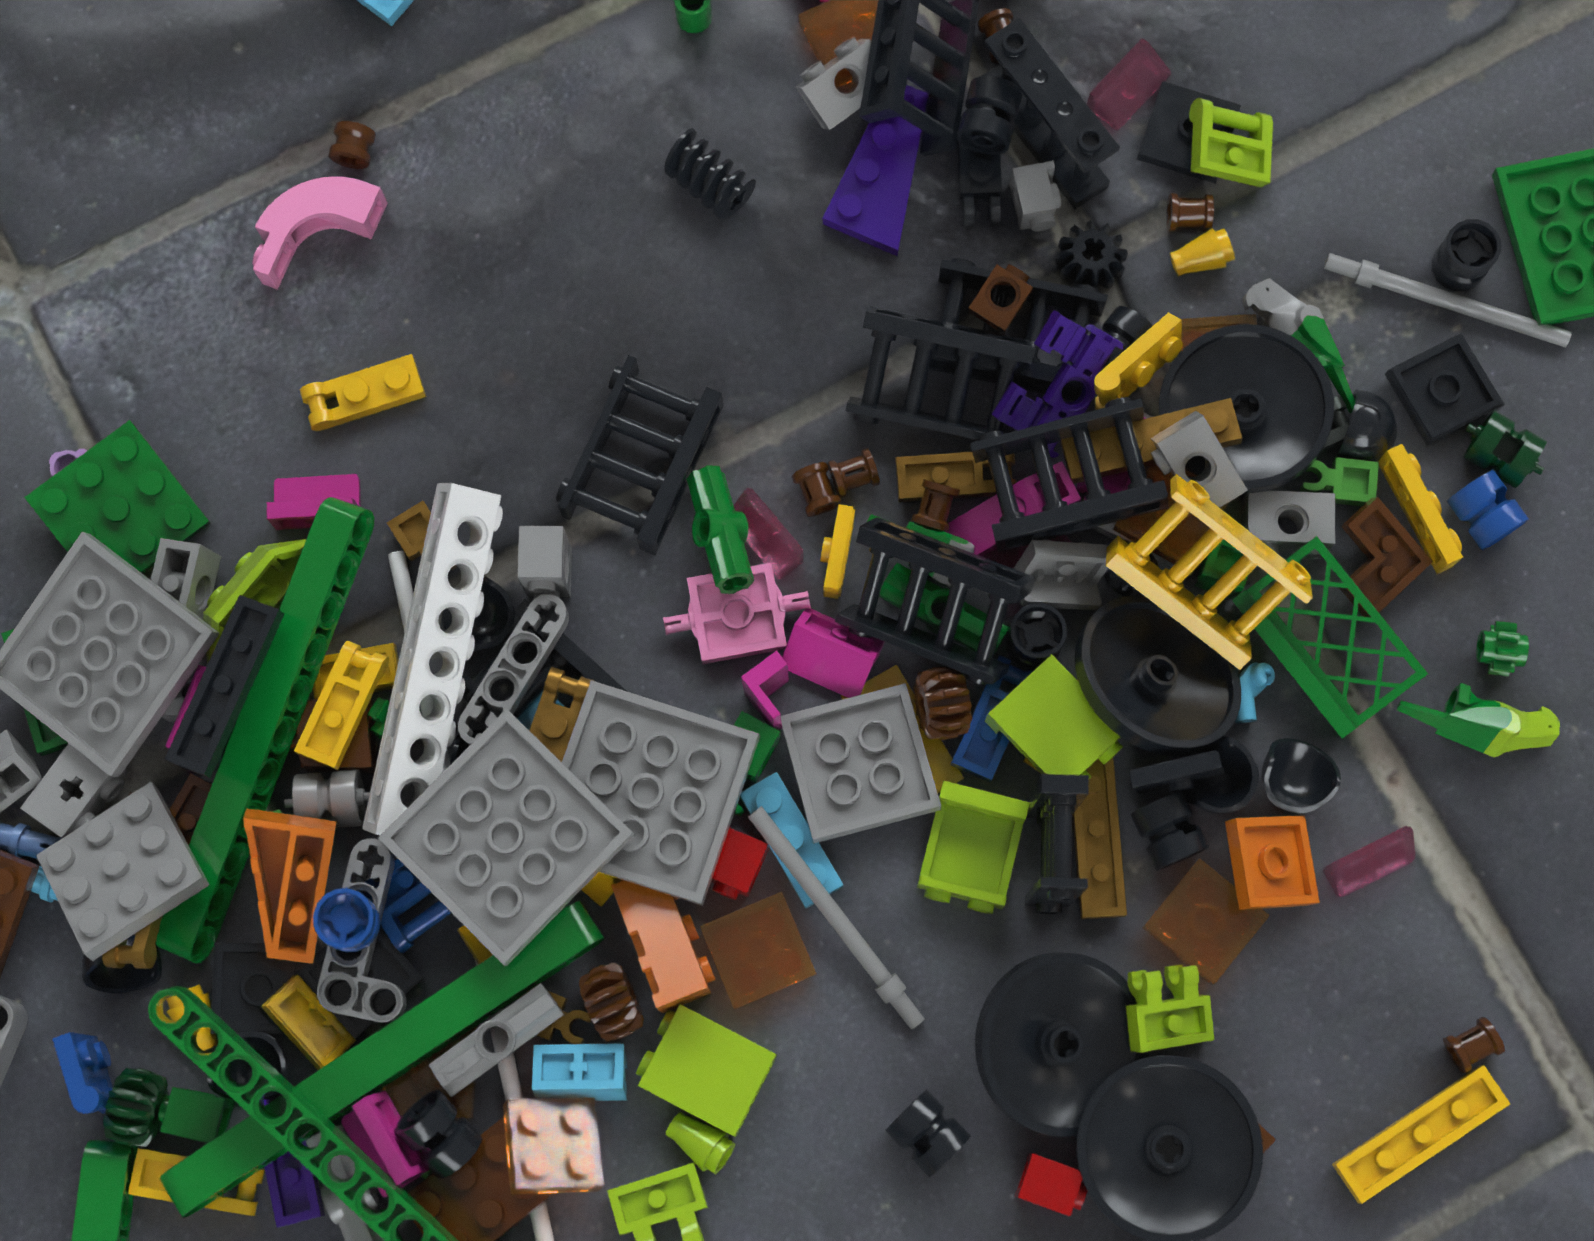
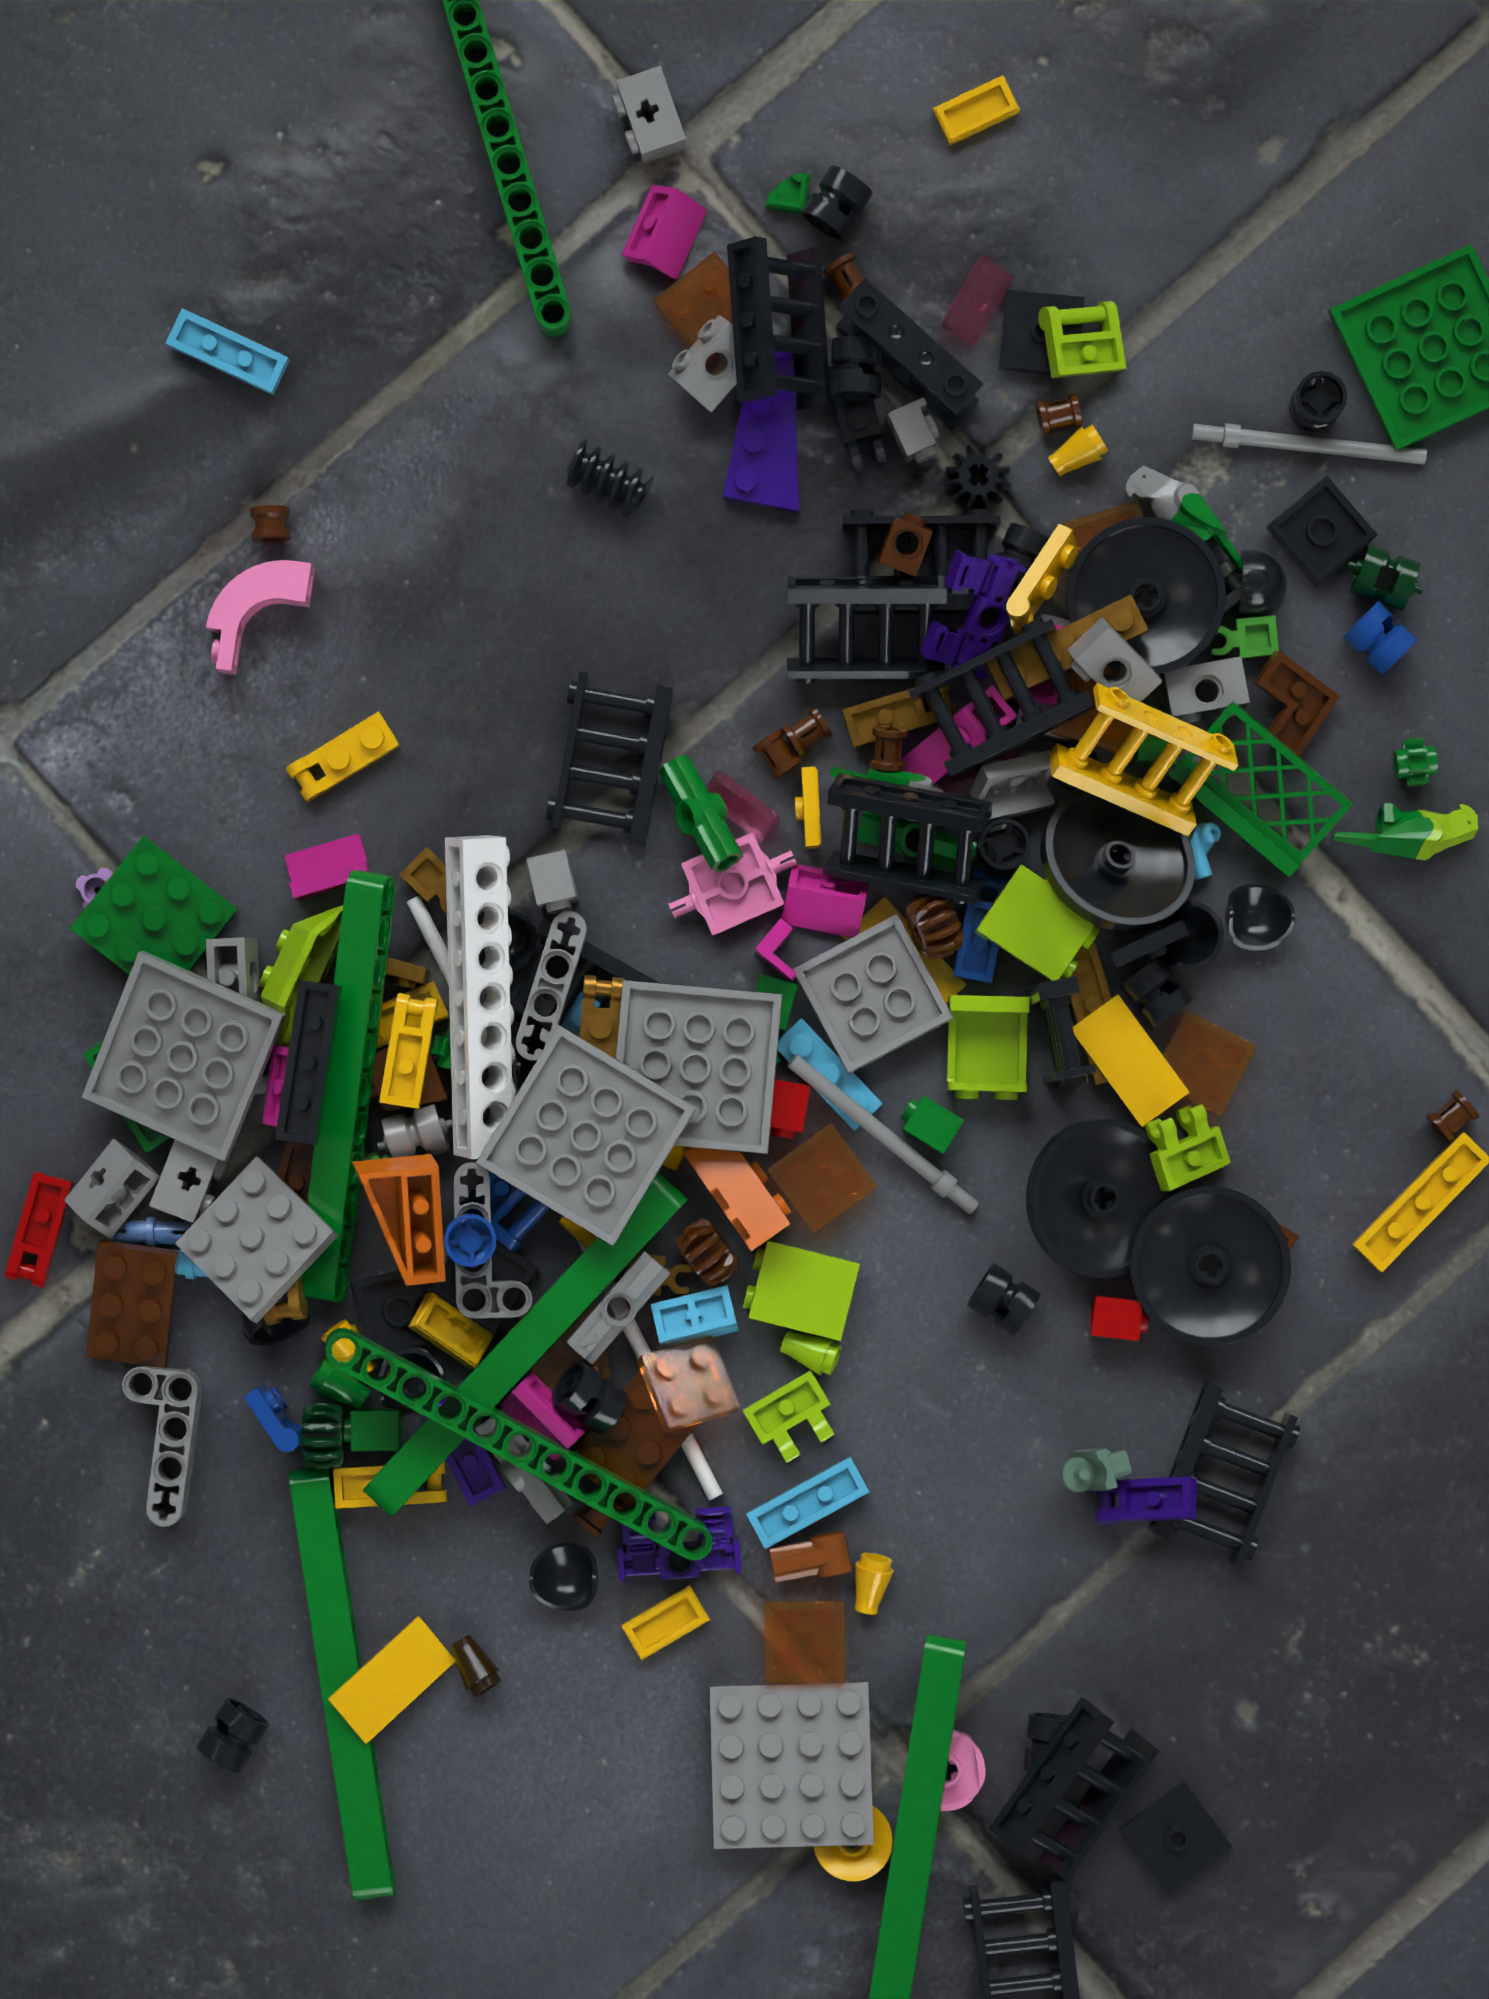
camera: 15 degrees left, 10 degrees up
orange plate [1225,815,1320,910] -> none
clear pink slope [1323,825,1415,897] -> none
yellow plate [1378,444,1463,574] -> none
none -> green cone [308,1359,370,1410]
none -> pearl gold plate [386,958,430,990]
none -> green brick [900,1095,964,1154]
none -> yellow piece [1073,994,1190,1127]

